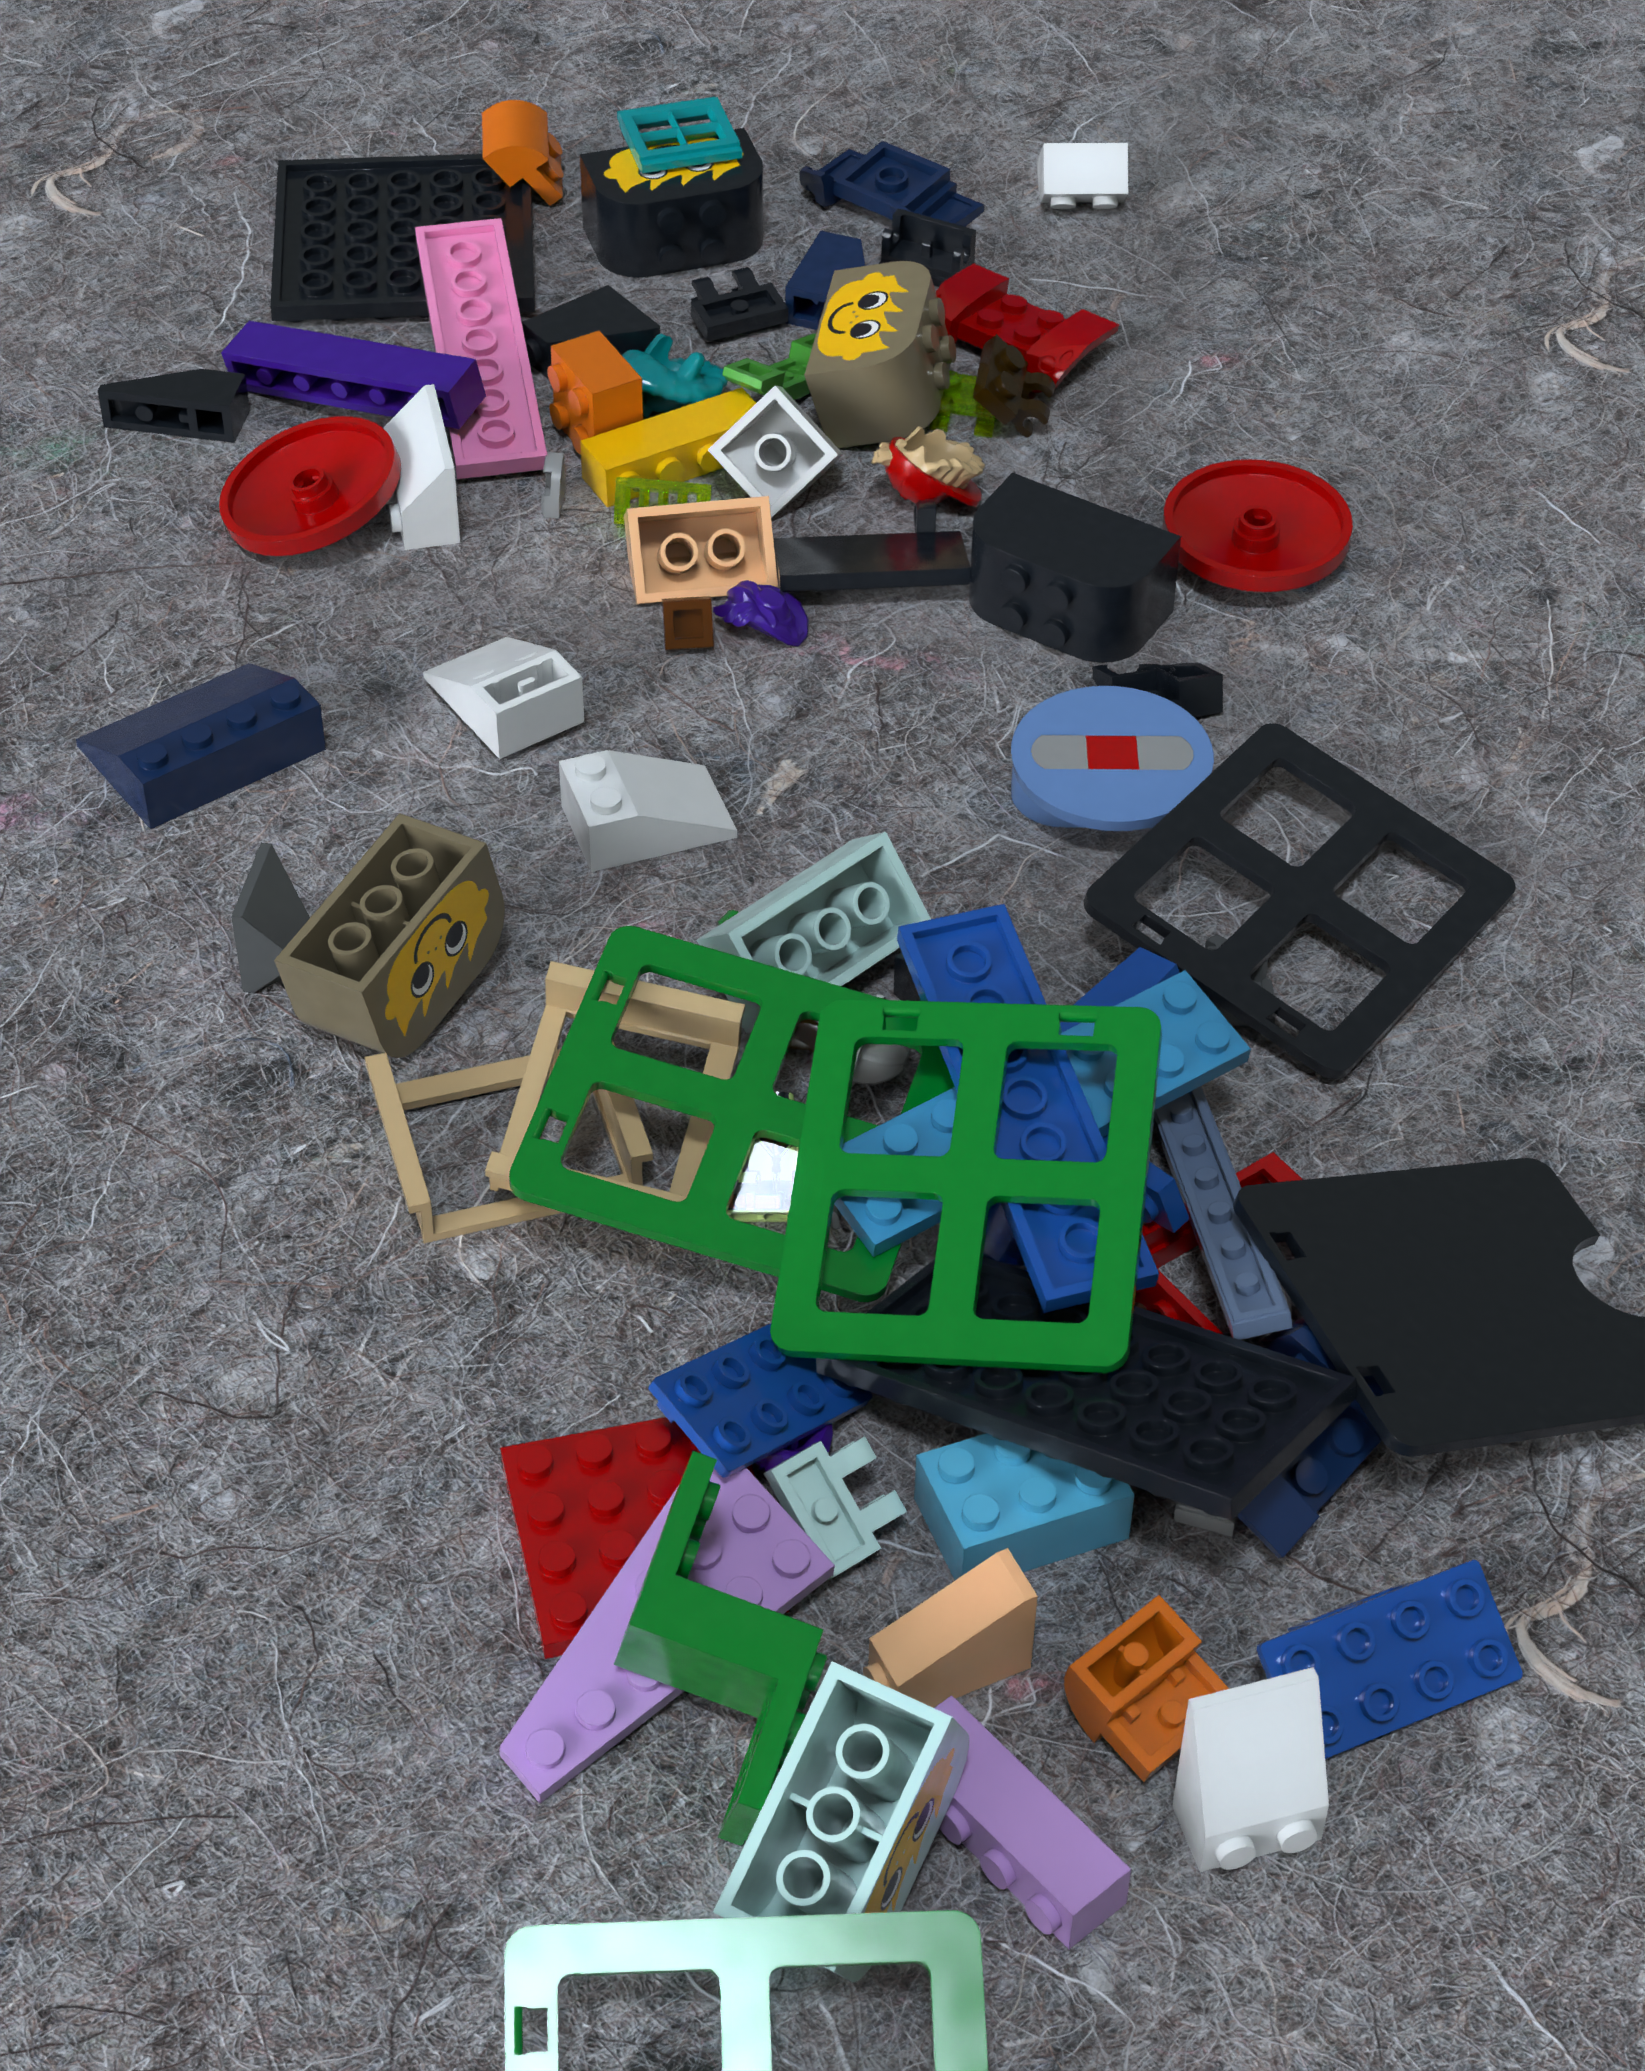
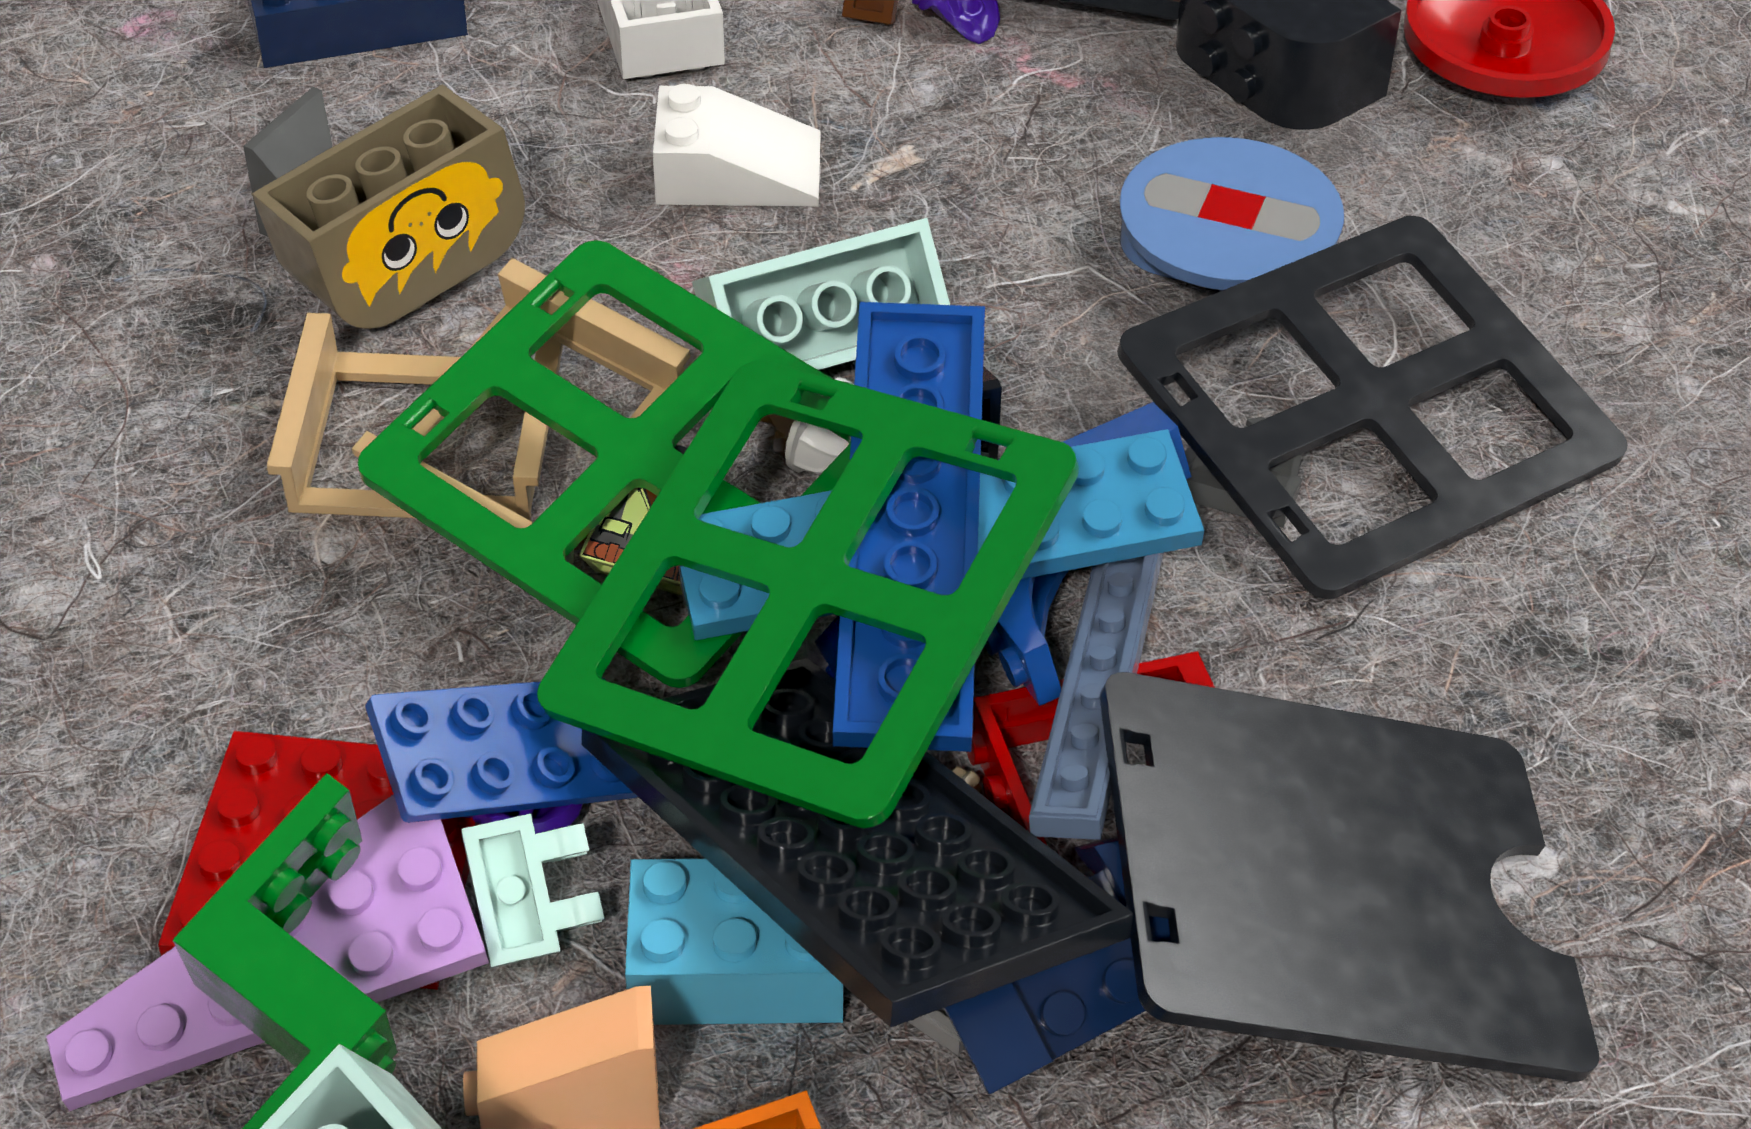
camera: 20 degrees right, 0 degrees up
black slope [1092,663,1223,717] -> none

